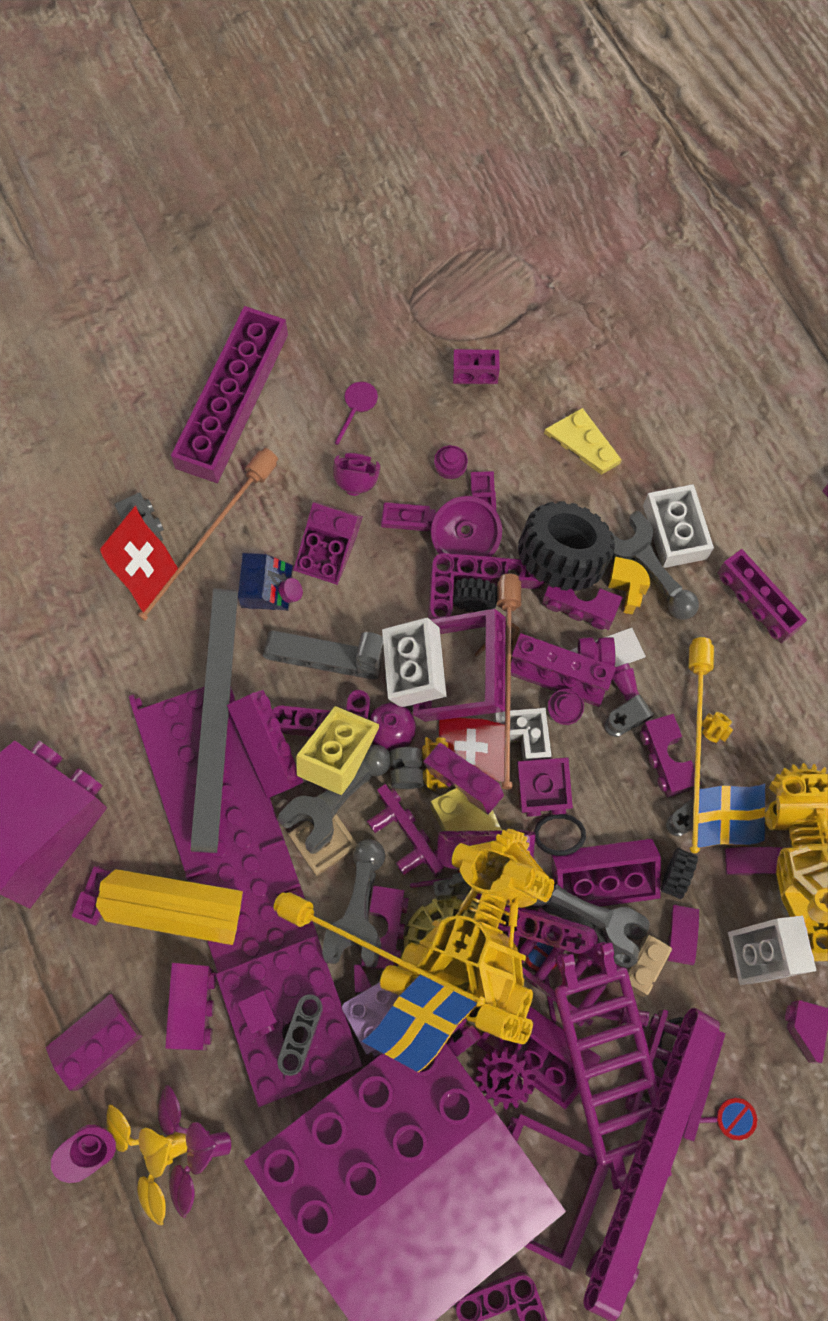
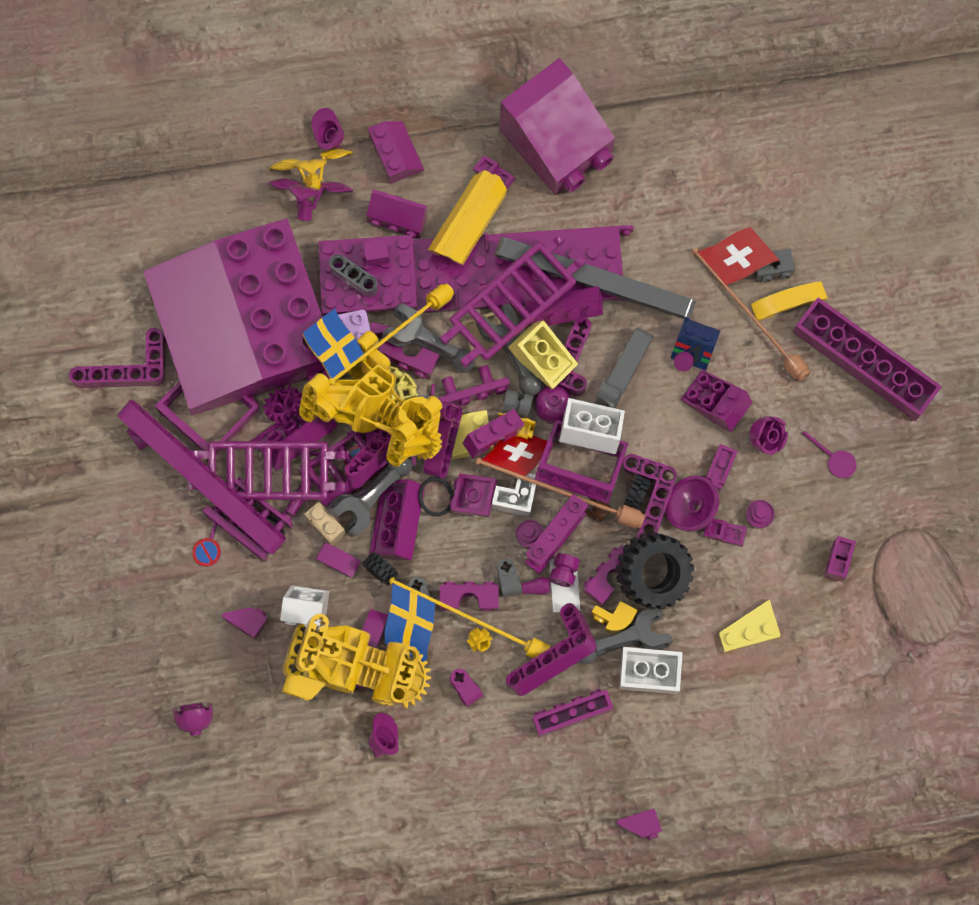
camera: 105 degrees right, 5 degrees up
none -> magenta bar [440,233,586,368]
none -> magenta piece [450,669,483,707]
none -> magenta beam [506,603,597,696]
none -> yellow slope [751,282,828,321]

